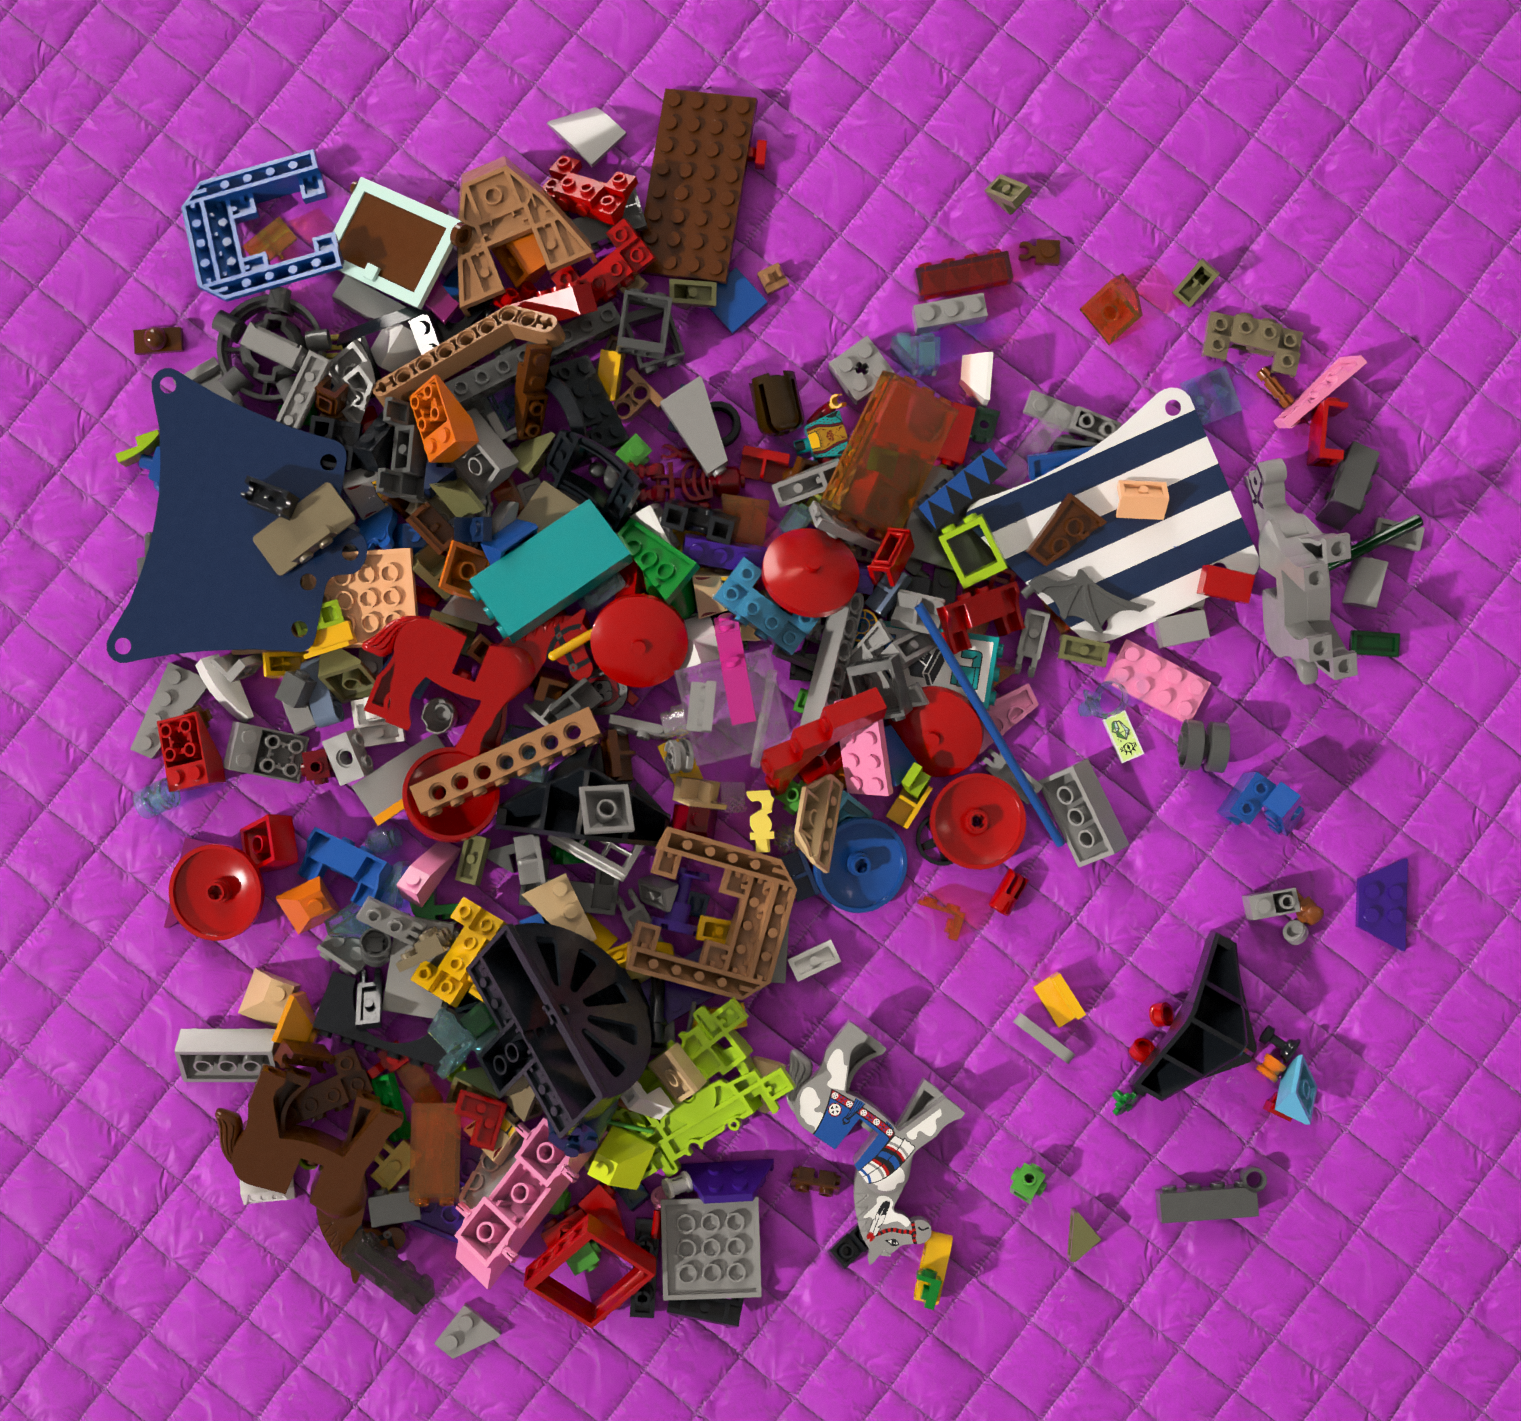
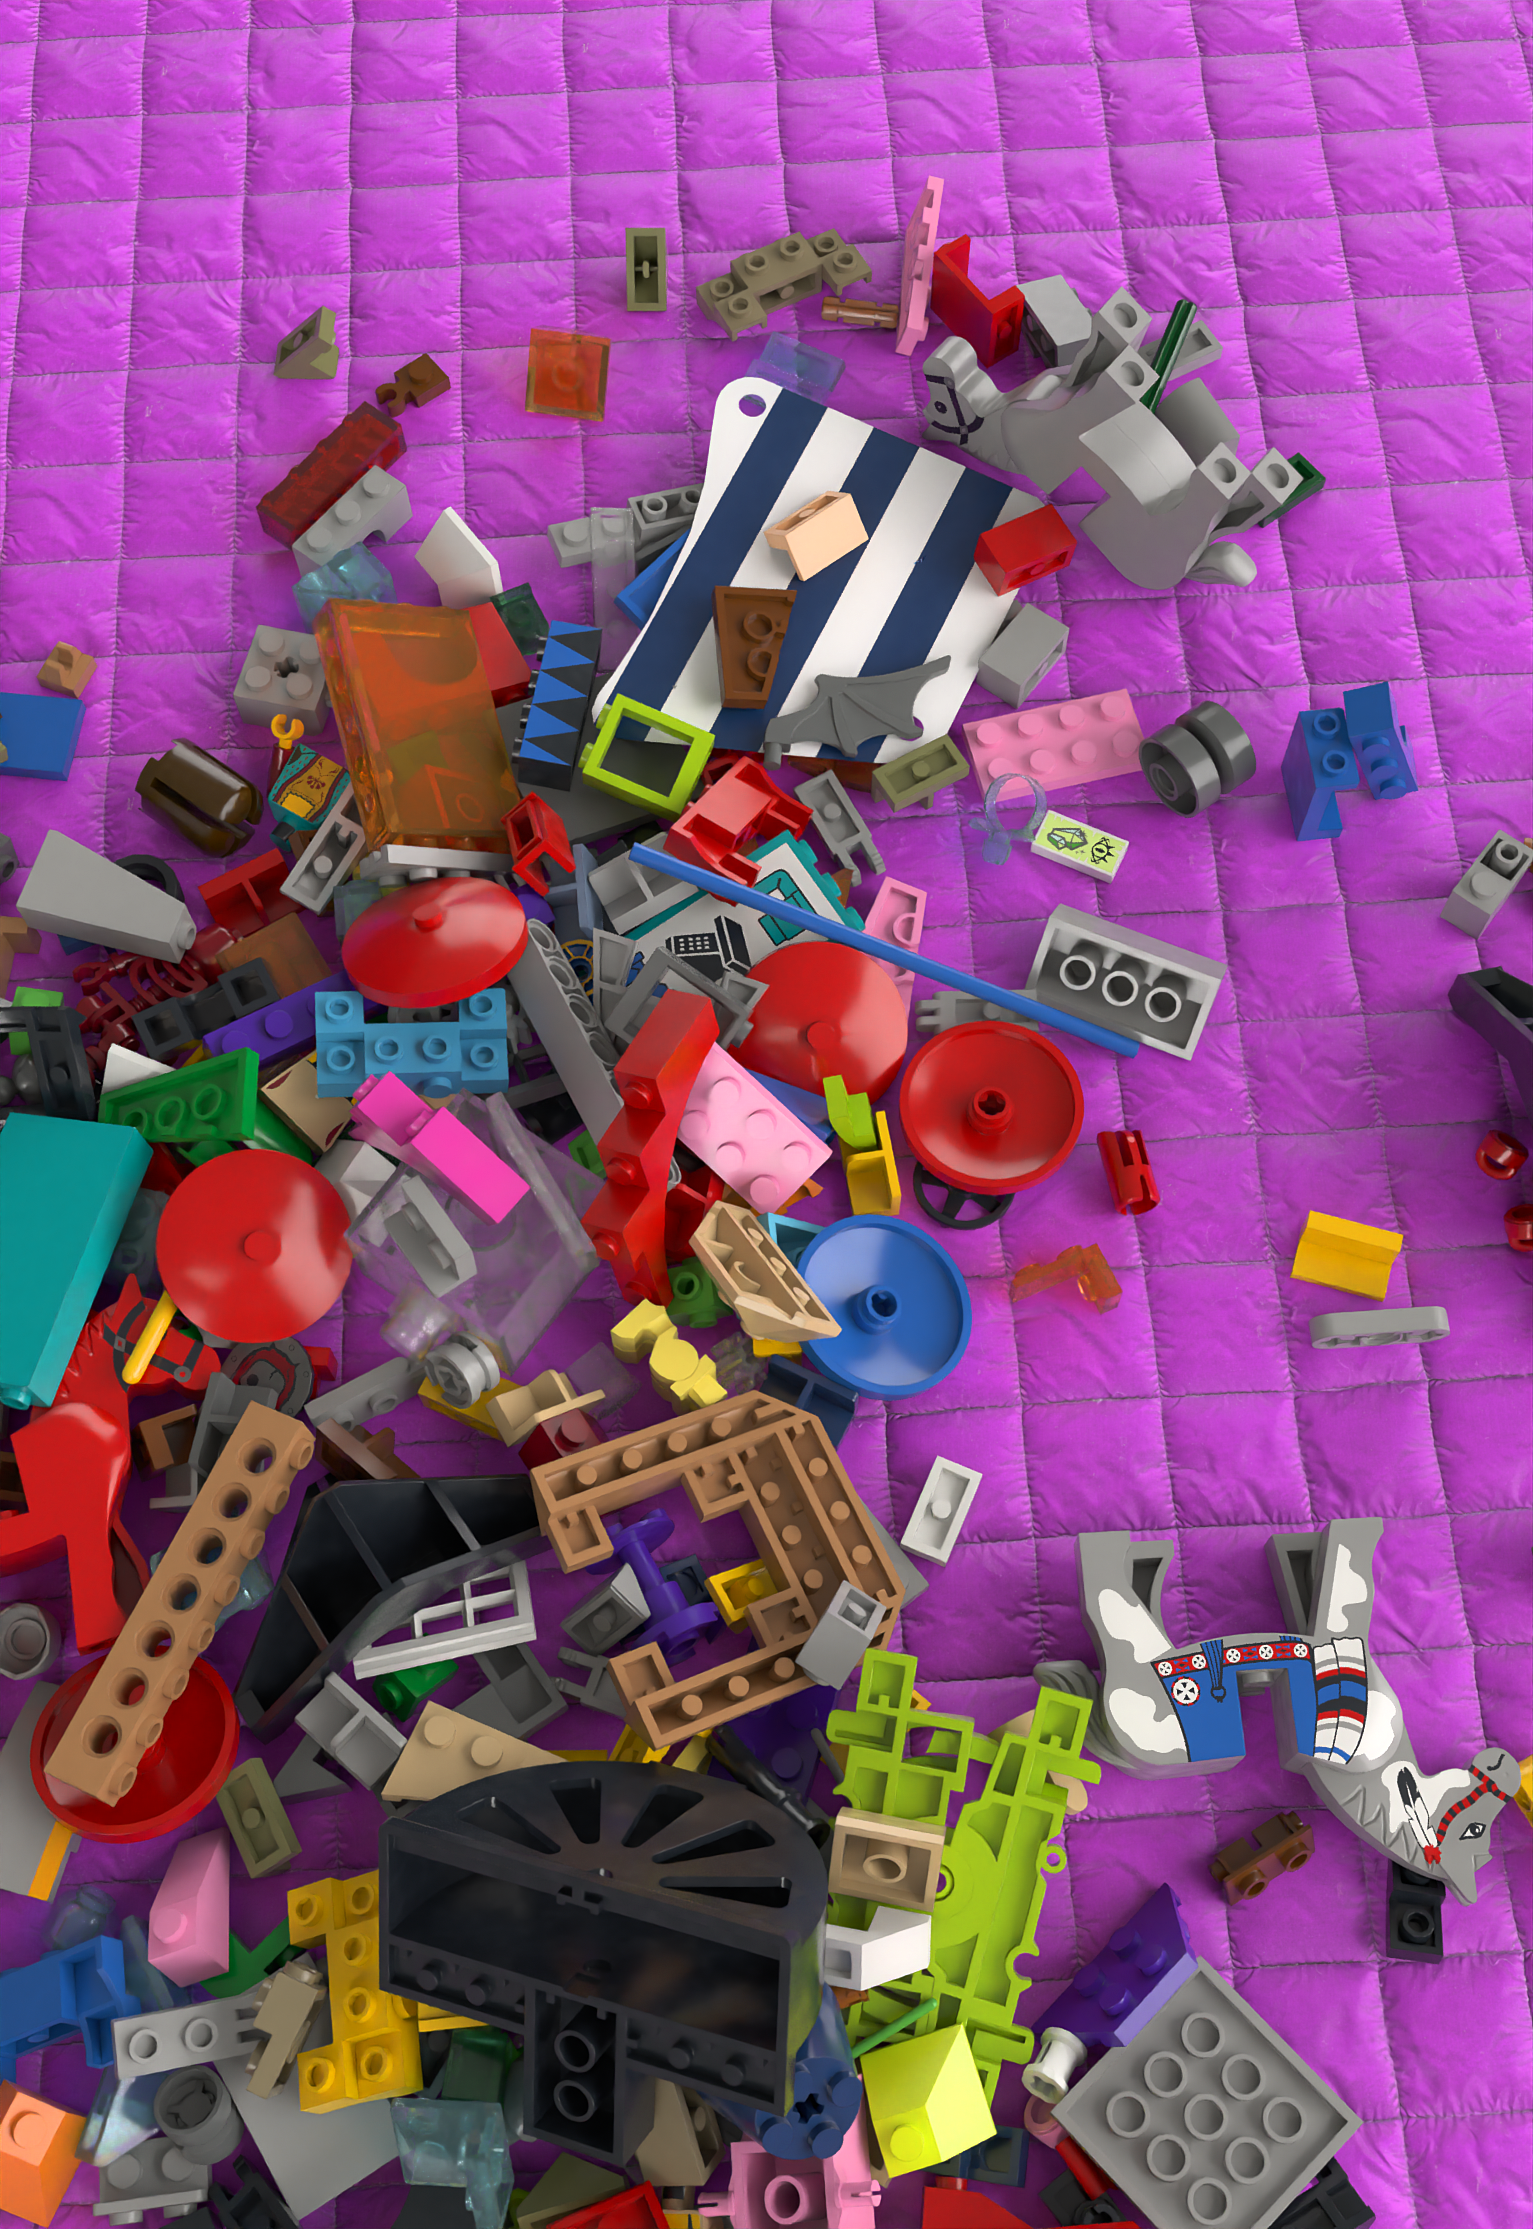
camera: 40 degrees left, 20 degrees down
light grey slope [579,784,635,835] -> none
light grey slope [877,631,937,676] -> none
none -> light grey slope [795,1580,887,1690]

